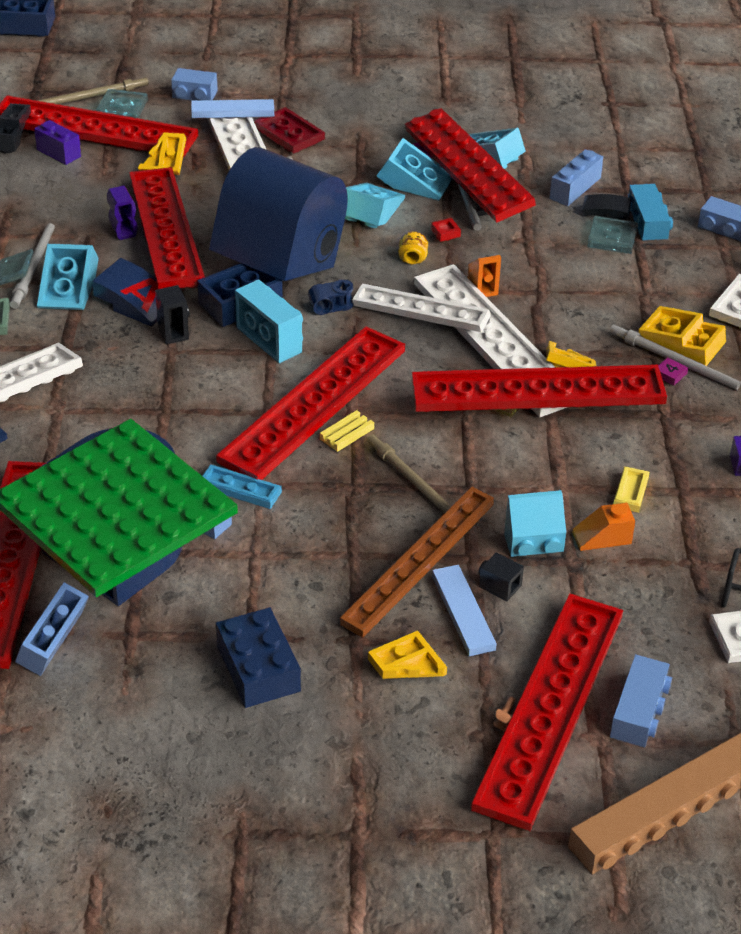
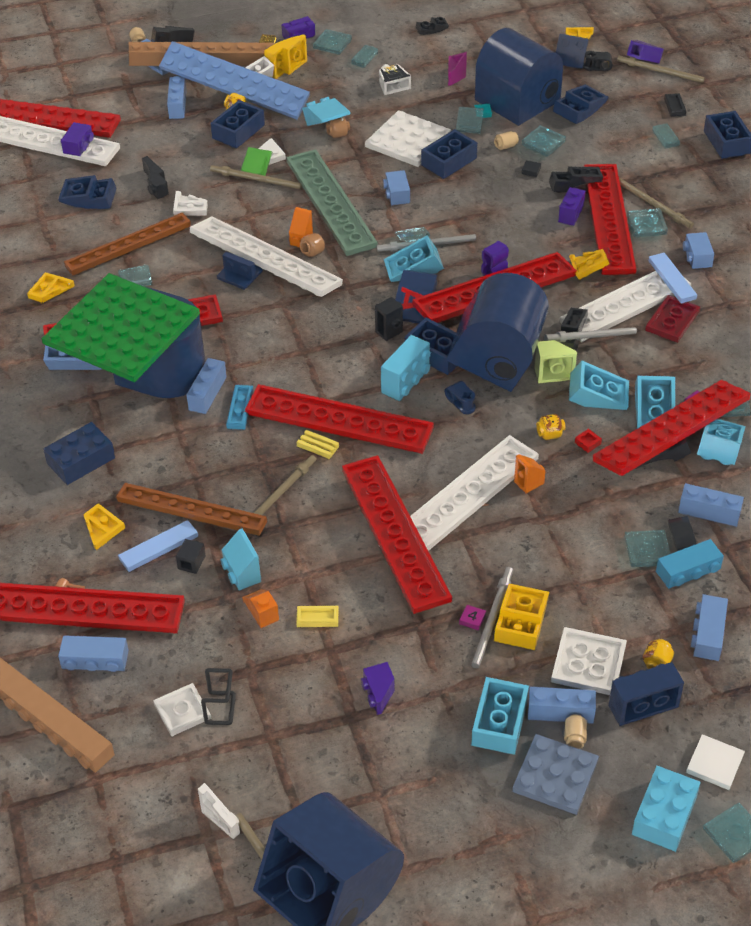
camera: 75 degrees right, 5 degrees up
white plate [352,283,491,332] -> none
yellow wing [546,341,596,367] -> none

